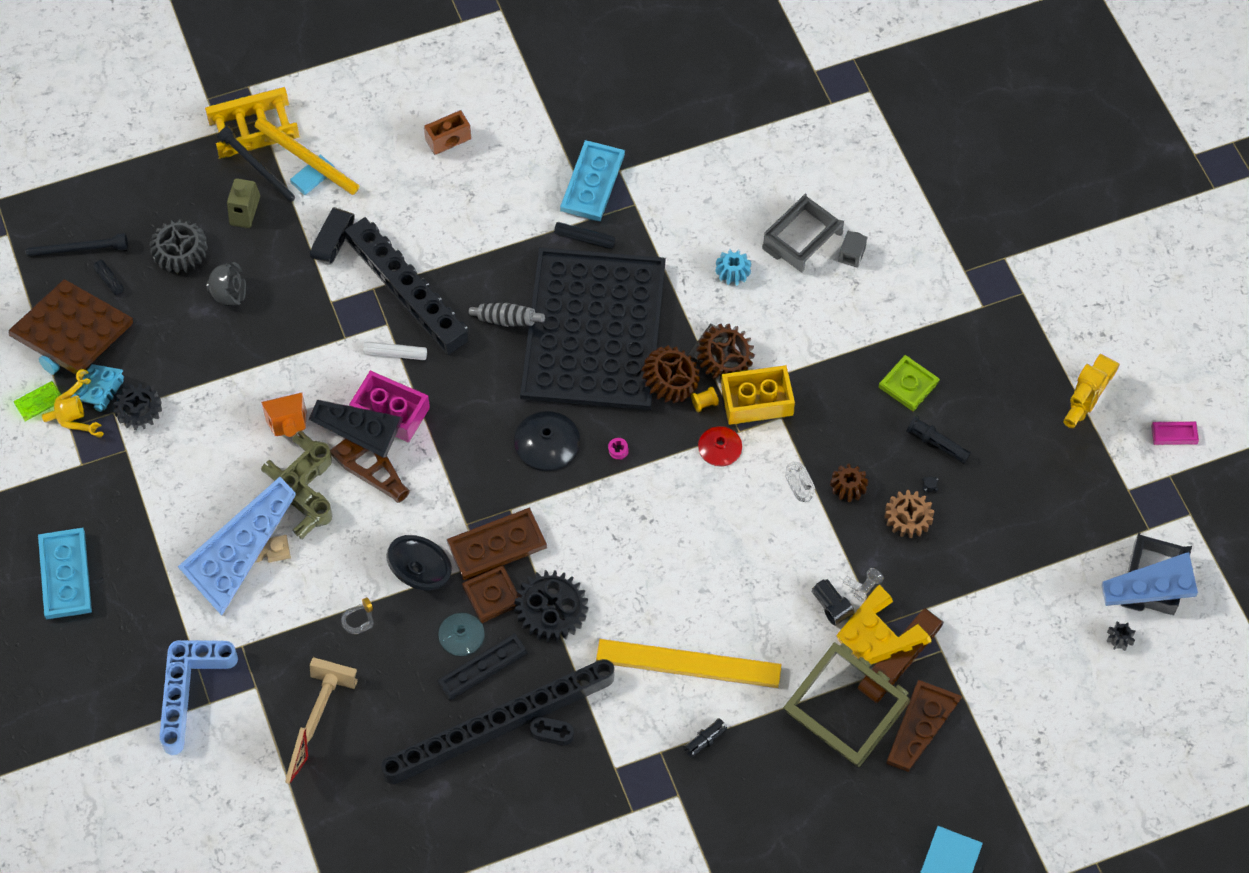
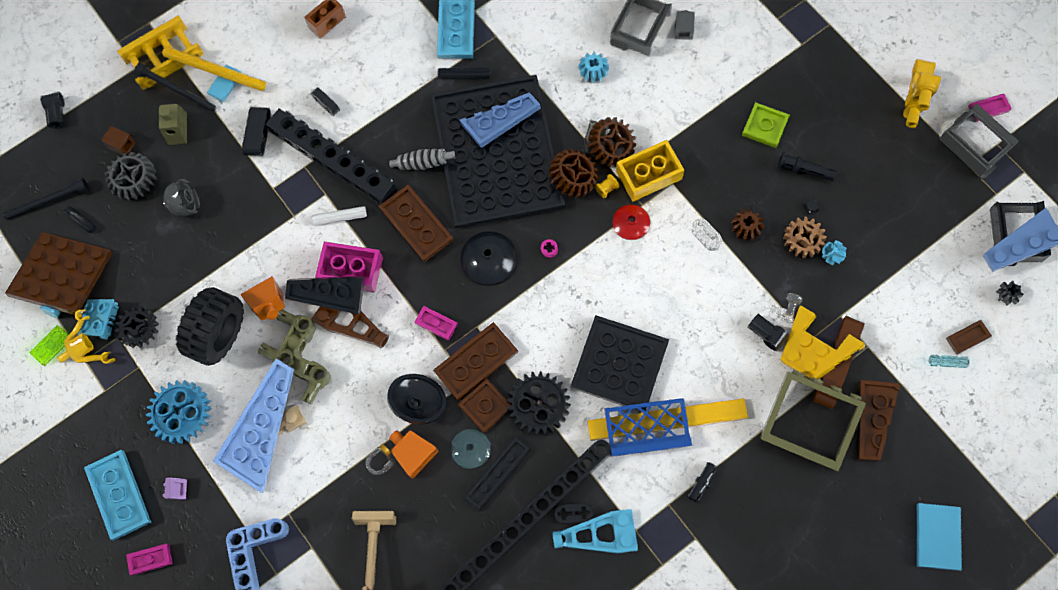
camera: 10 degrees left, 10 degrees up
none -> black piece [40,92,65,129]
none -> reddish brown brick [101,126,136,155]
none -> dark pink plate [126,544,172,576]
none -> dark azure gear [146,380,212,444]
none -> lavender tile [163,477,187,500]
none -> black tyre [175,287,244,366]
none -> black beam [310,87,340,116]
none -> reddish brown plate [379,185,454,263]
none -> orange torso [389,430,439,479]
none -> dark pink plate [414,306,458,341]
none -> medium blue wing [460,93,541,148]
none -> medium azure plate [553,509,638,553]
none -> black plate [570,315,669,412]
none -> blue fence [604,398,692,457]
none -> medium azure gear [822,240,847,265]
none -> clear light blue axle [928,355,970,368]
none -> dark grey piece [939,103,1019,179]
none -> reddish brown tile [946,320,992,355]

